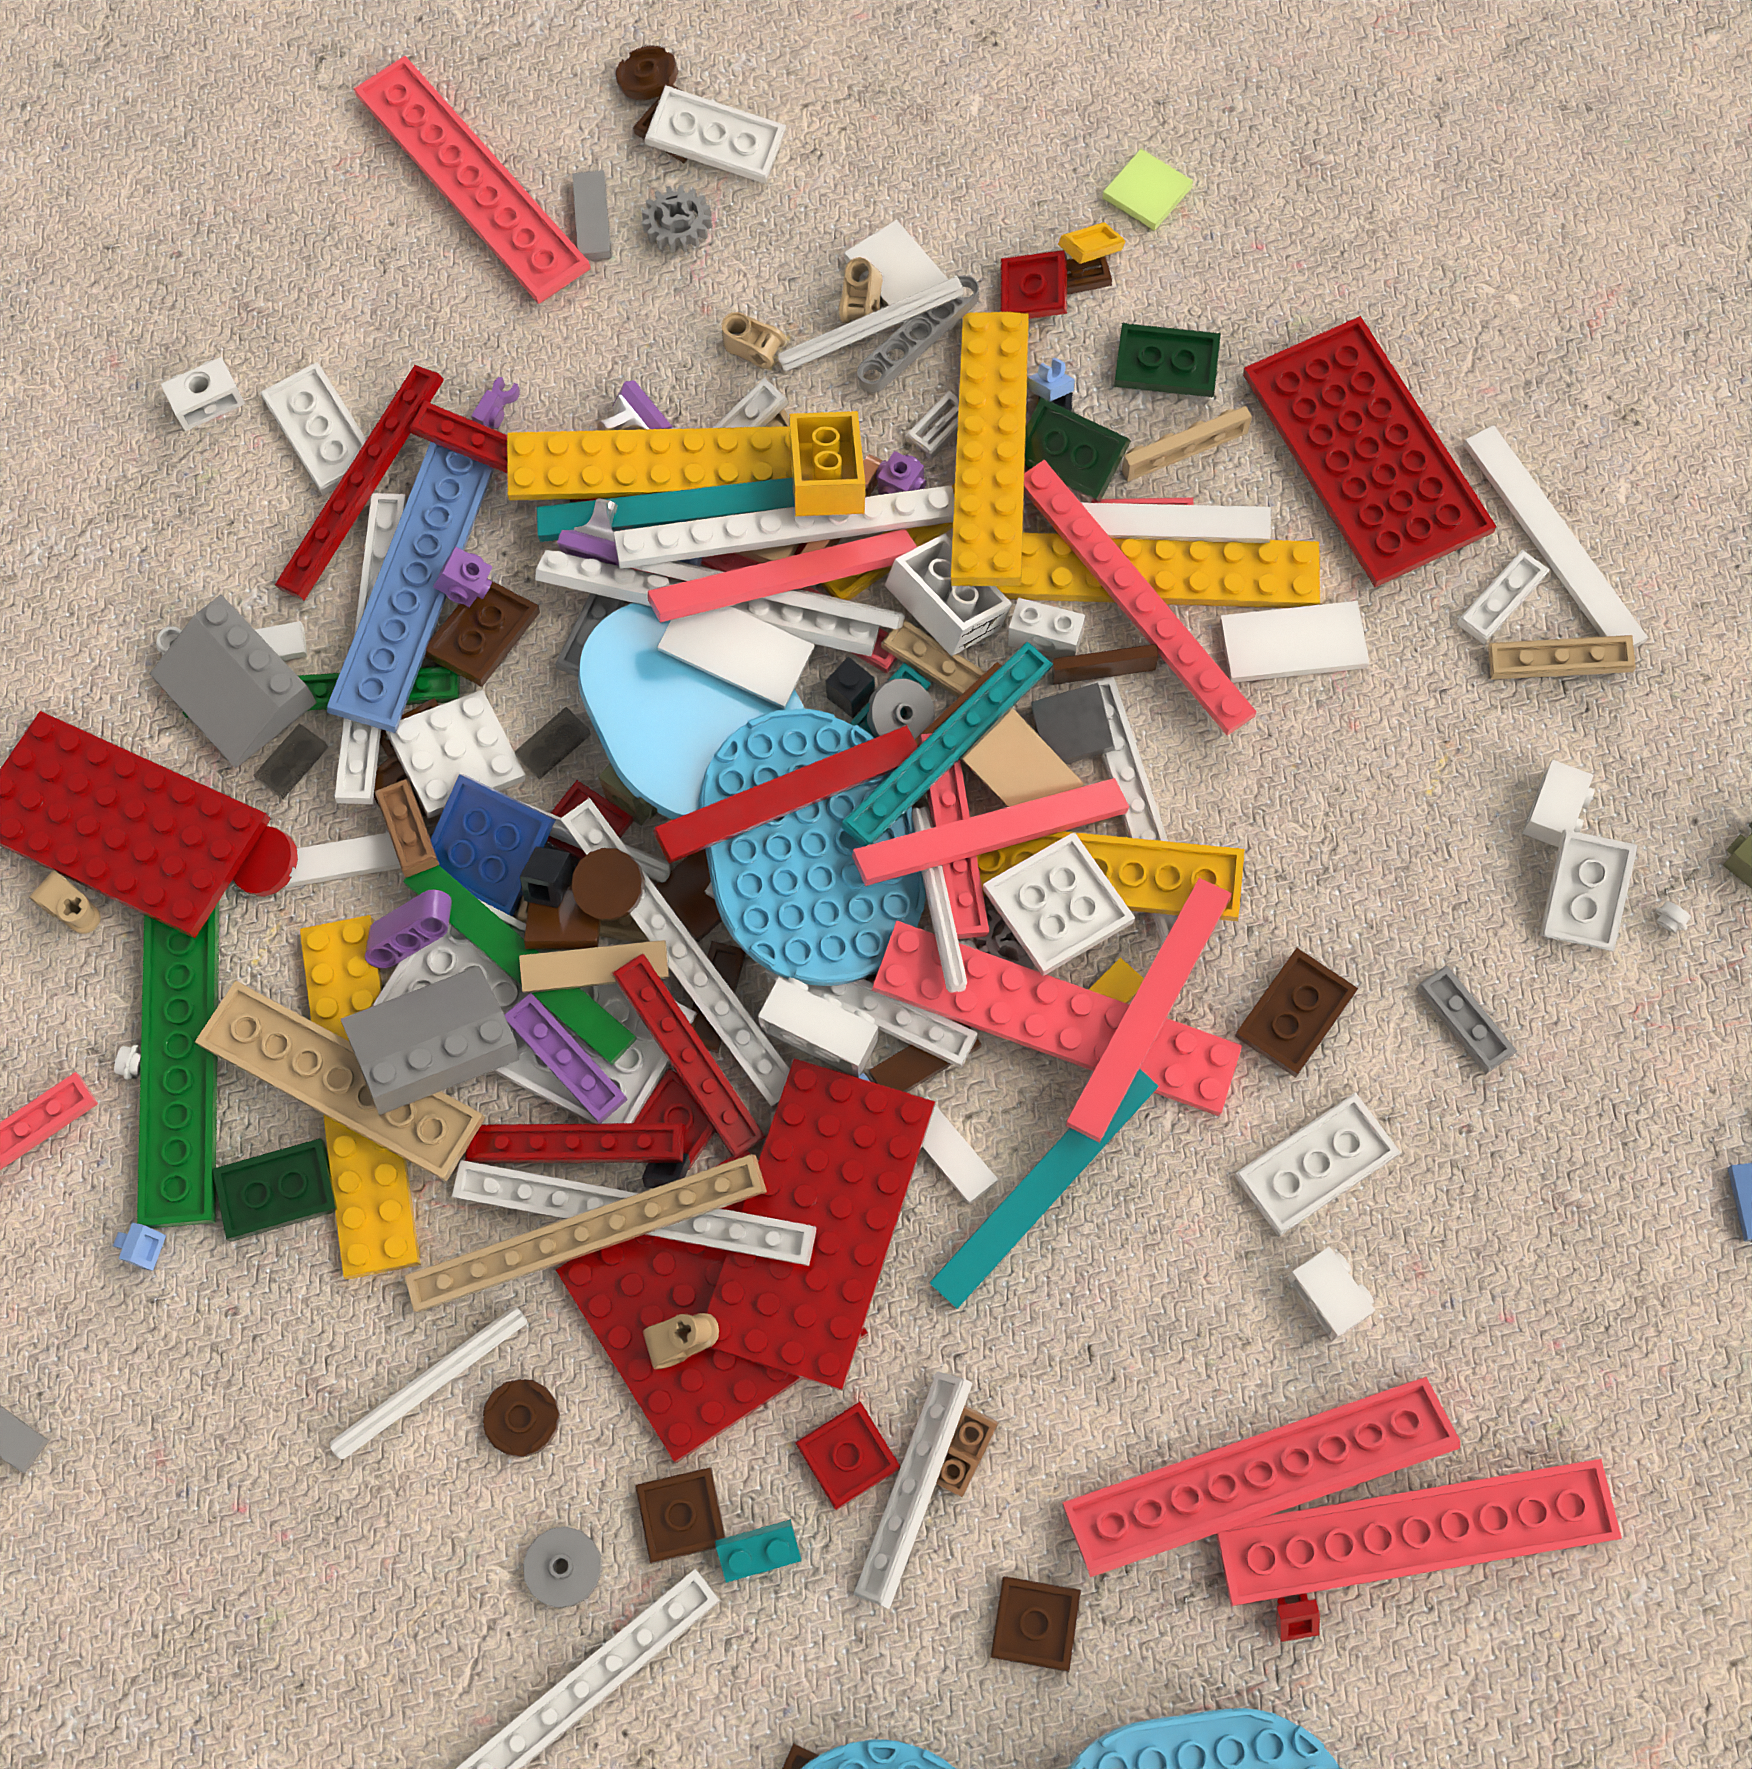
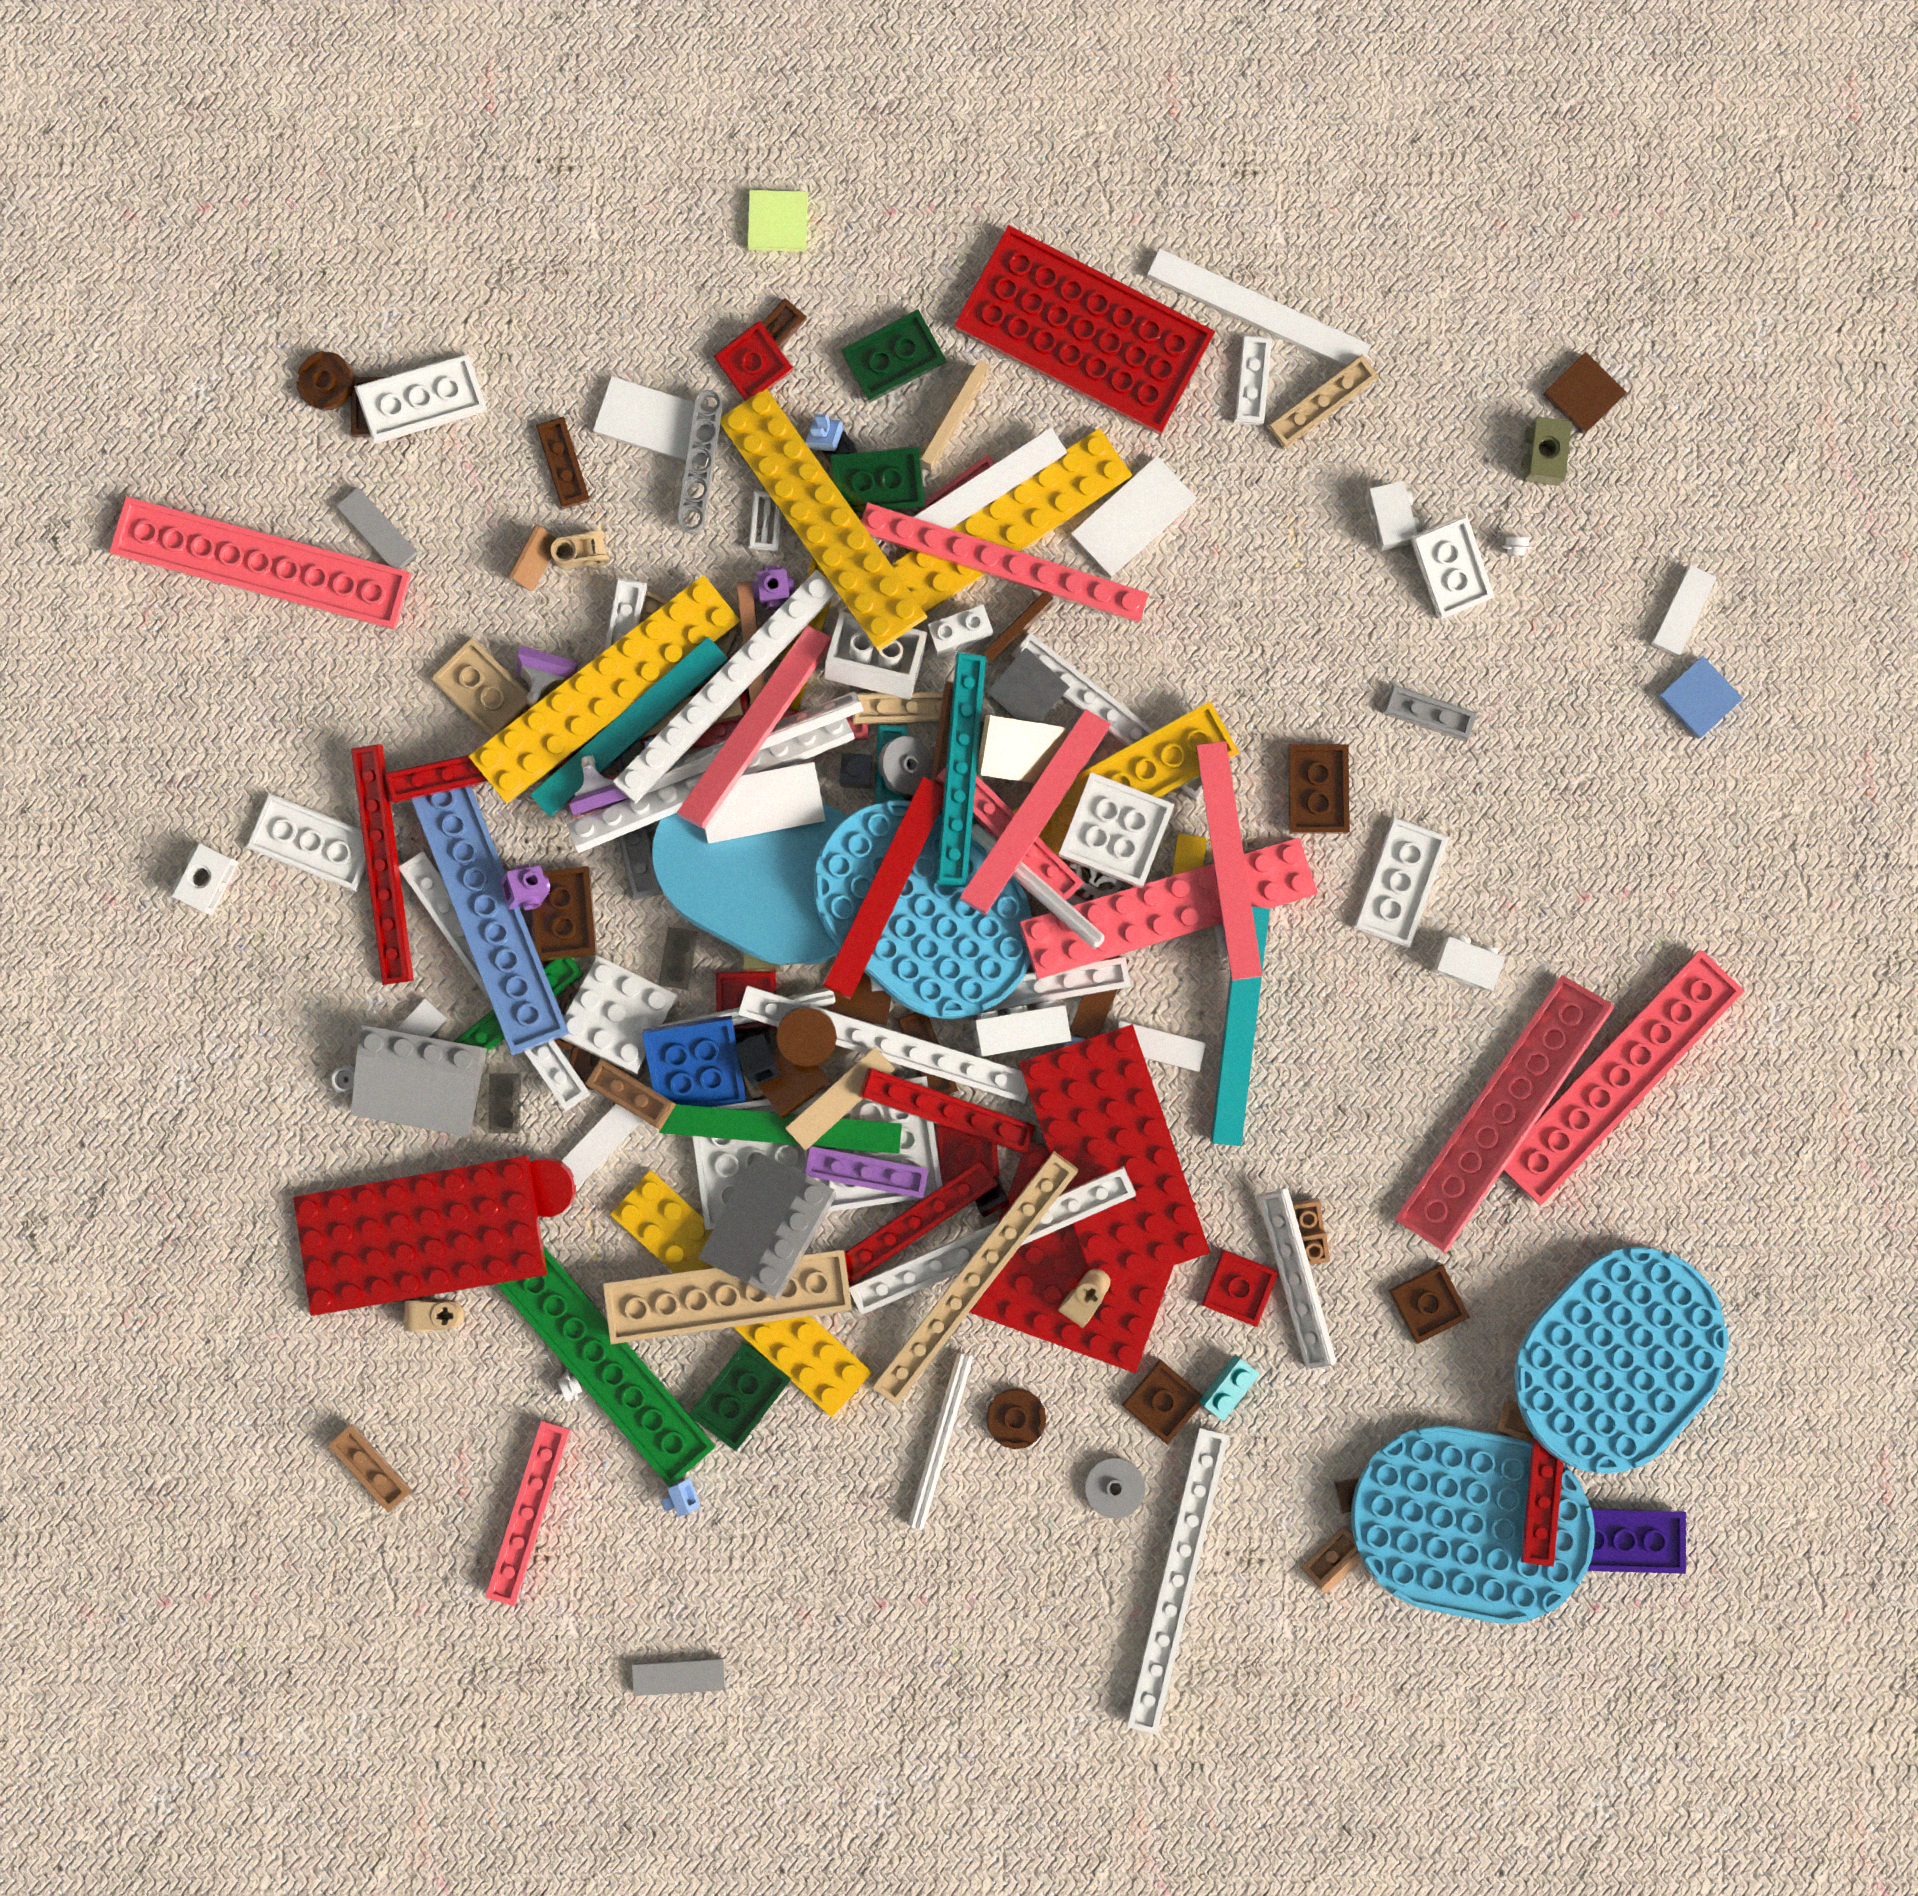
camera: 45 degrees left, 15 degrees up
medium lavender beam [364,890,452,968] -> none
medium lavender plate [471,377,520,429] -> none
light grey gear [642,185,712,253] -> none
white axle [778,277,964,371] -> none
yellow brick [789,411,865,516] -> none
tan piece [839,257,883,323] -> none
yellow tile [1058,222,1126,264] -> none
red tile [1276,1593,1320,1642] -> none
none -> tan tile [430,637,529,738]
none -> slope [509,525,557,591]
none -> reddish brown tile [536,416,591,510]

